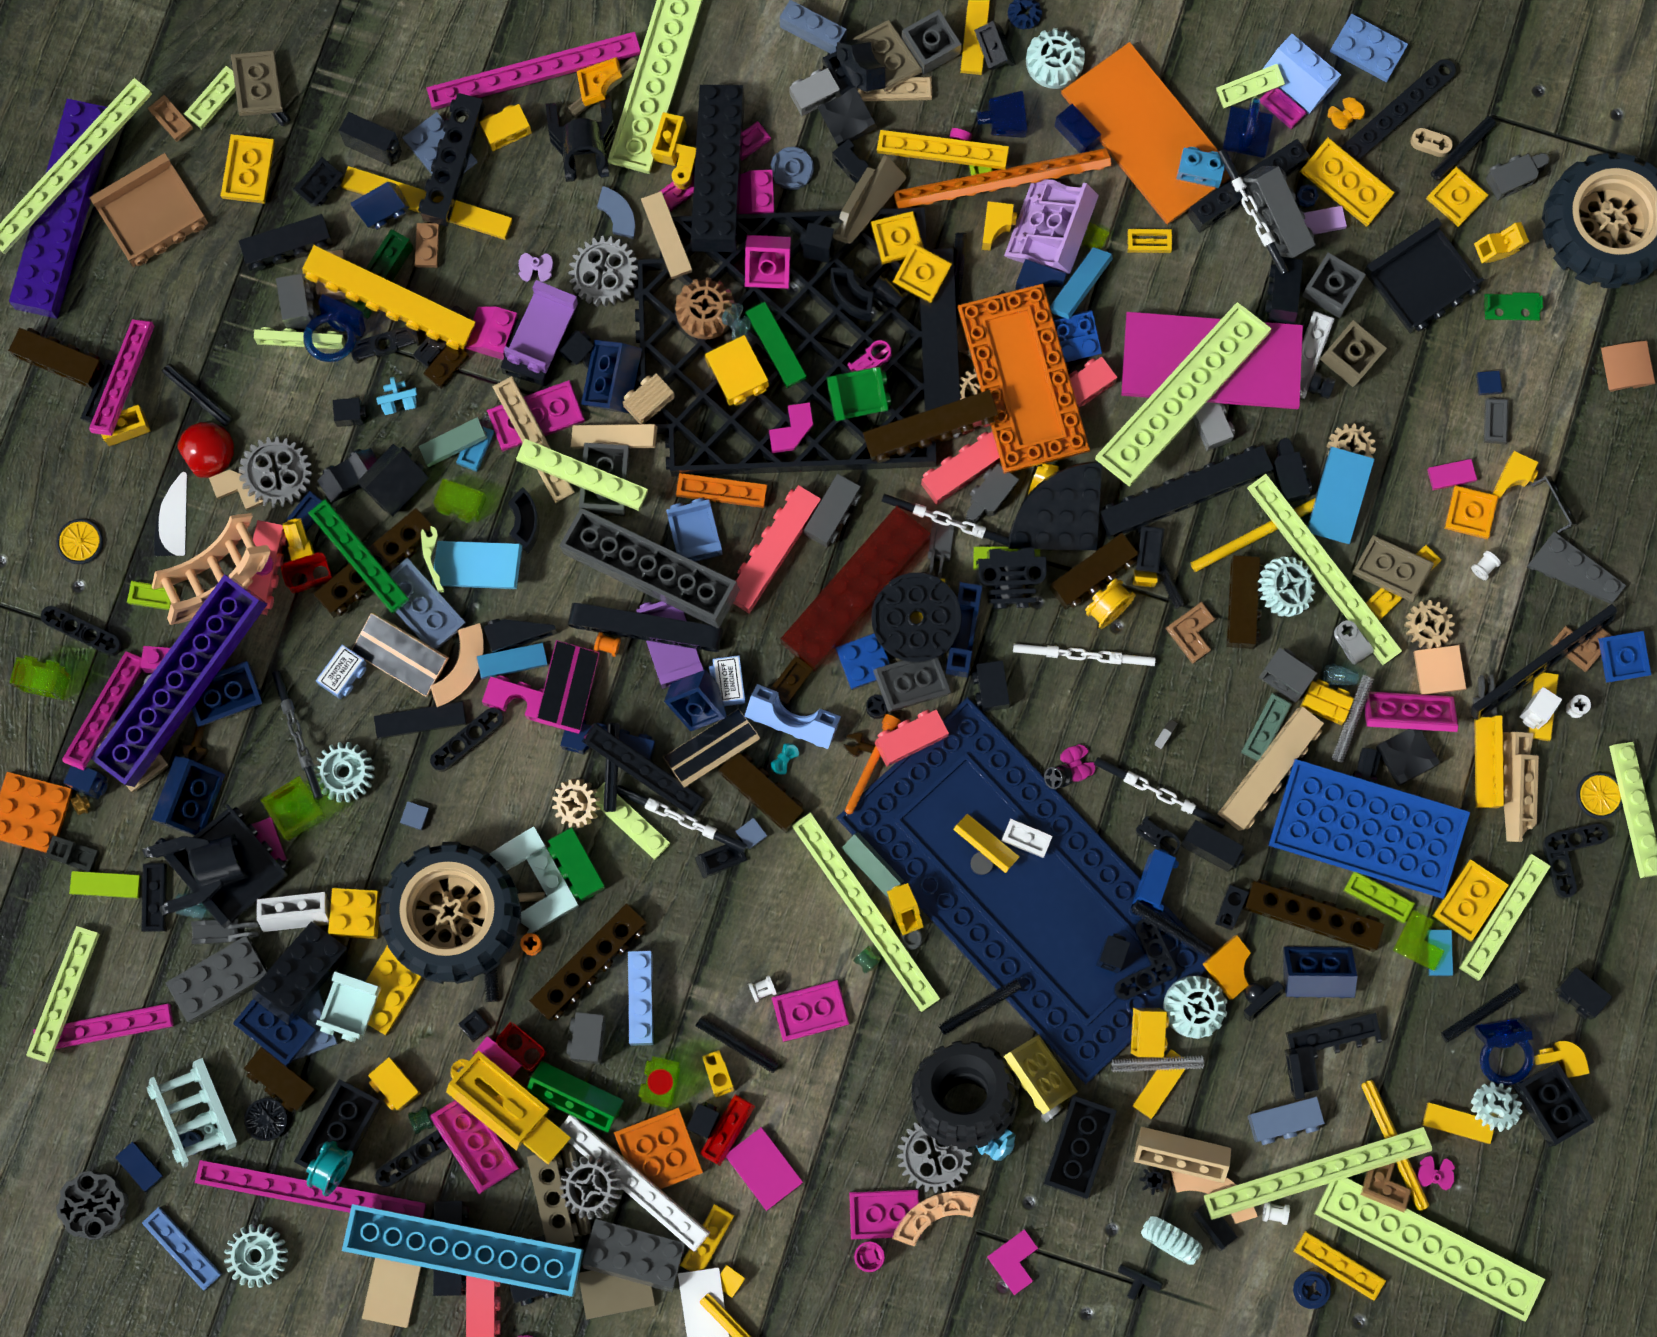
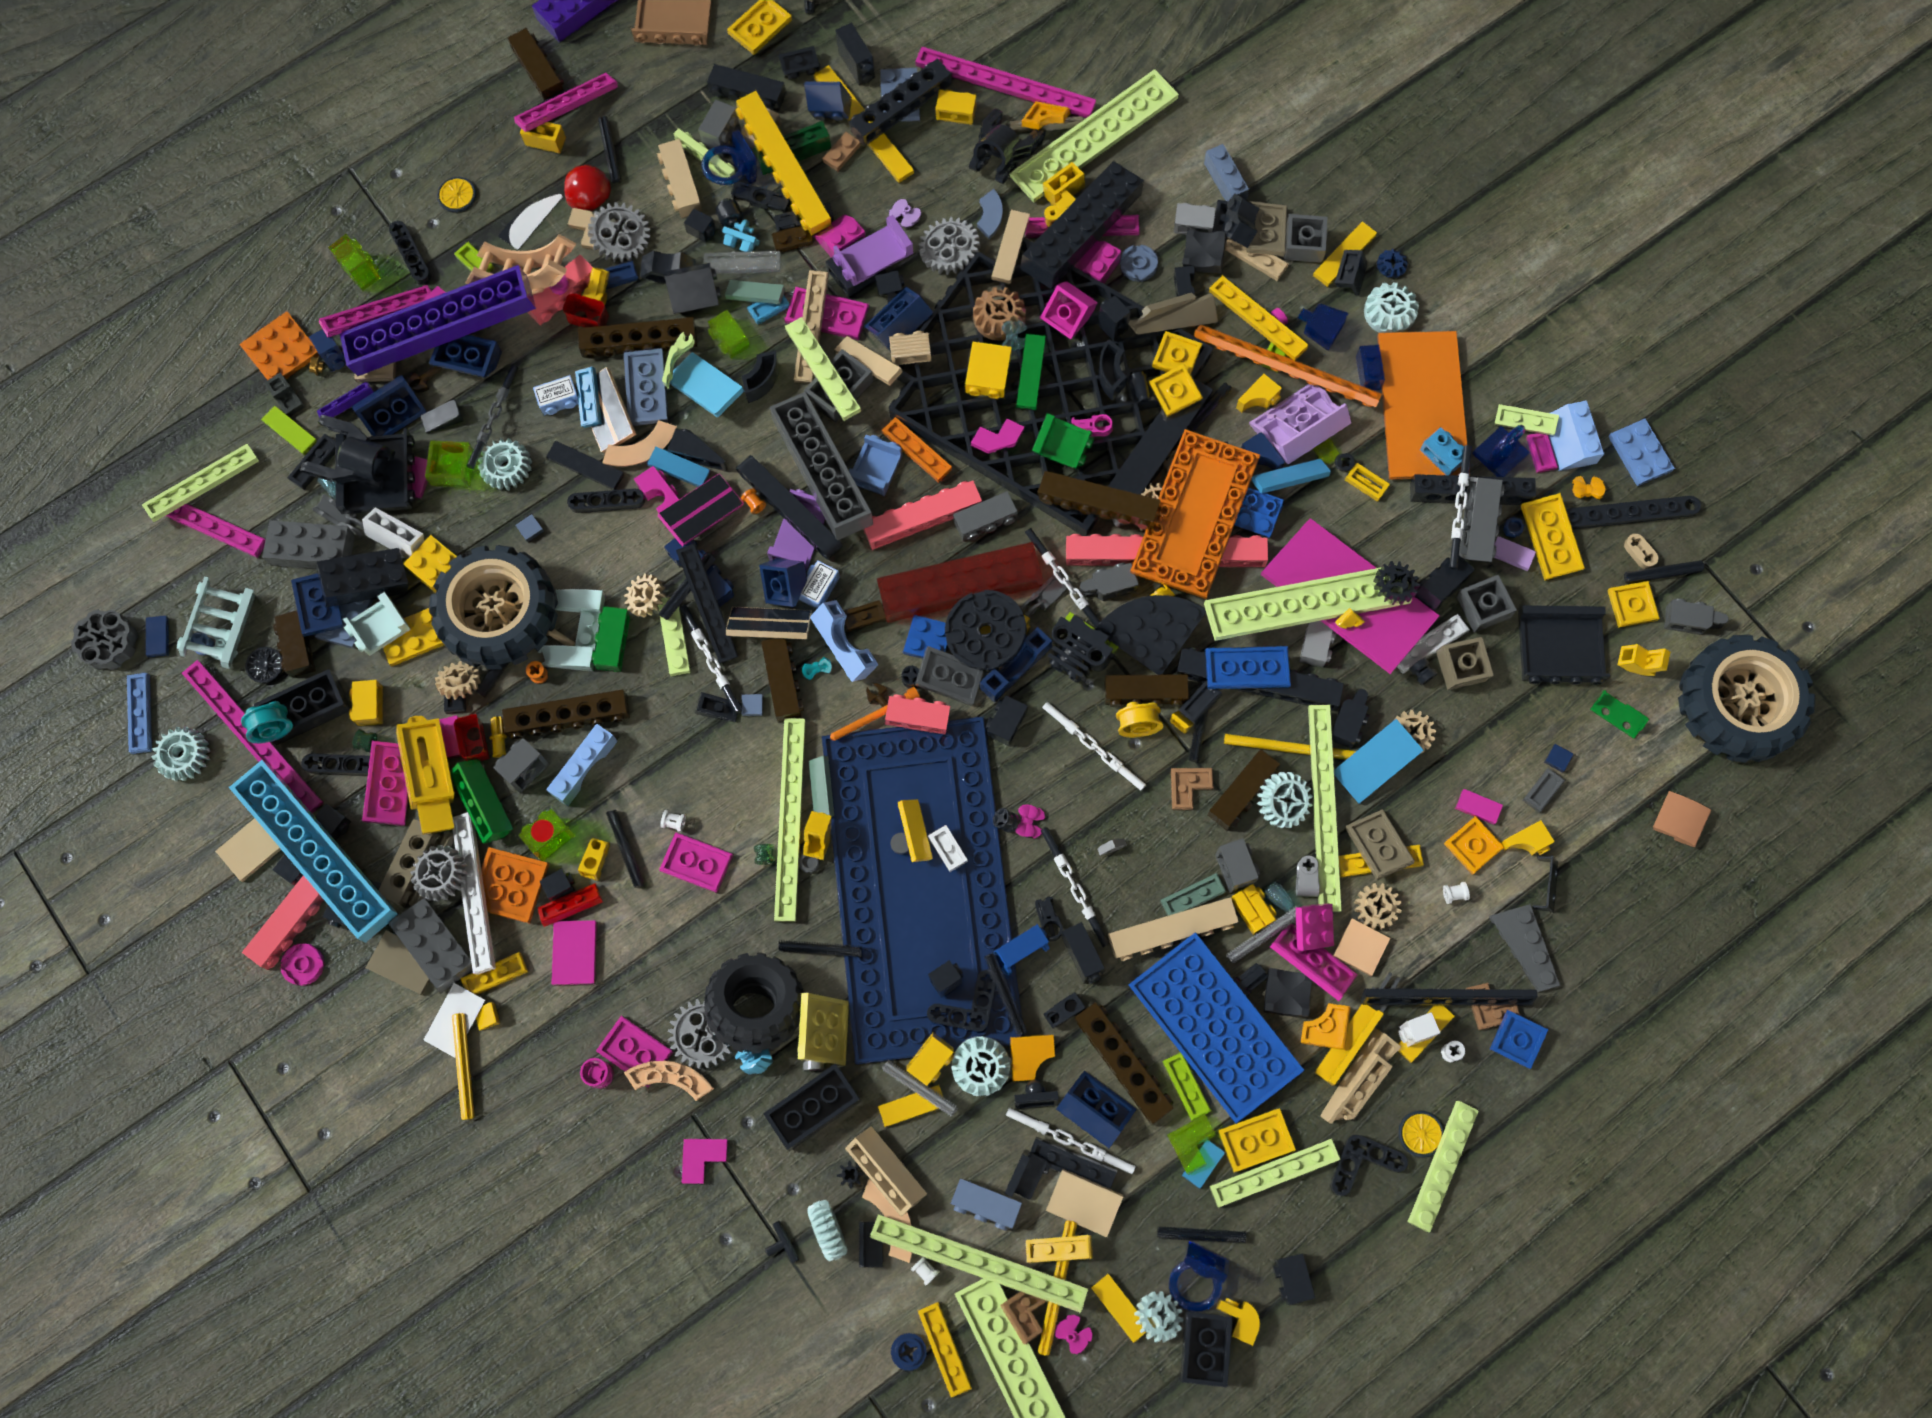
camera: 40 degrees right, 5 degrees down
green tile [308,499,410,614] -> none
none -> dark purple tile [317,382,374,418]
none -> slope [421,399,464,433]
none -> tan gear [435,661,481,700]
none -> yellow axle [490,716,507,758]
none -> dark azure tile [575,367,602,428]
none -> tan brick [657,139,703,218]
none -> clear plate [704,251,781,274]
none -> black head [716,198,743,228]
none -> white piece [1006,1108,1135,1174]
none -> yellow tile [1026,1235,1093,1263]
none -> tan tile [1046,1169,1124,1237]
none -> blue tile [1205,646,1291,689]
none -> dark pink plate [1296,903,1334,951]
none -> light orange tile [1301,1003,1351,1050]
none -> black bush [1334,453,1354,471]
none -> yellow tile [1335,608,1365,629]
none -> black gear [1373,561,1420,605]

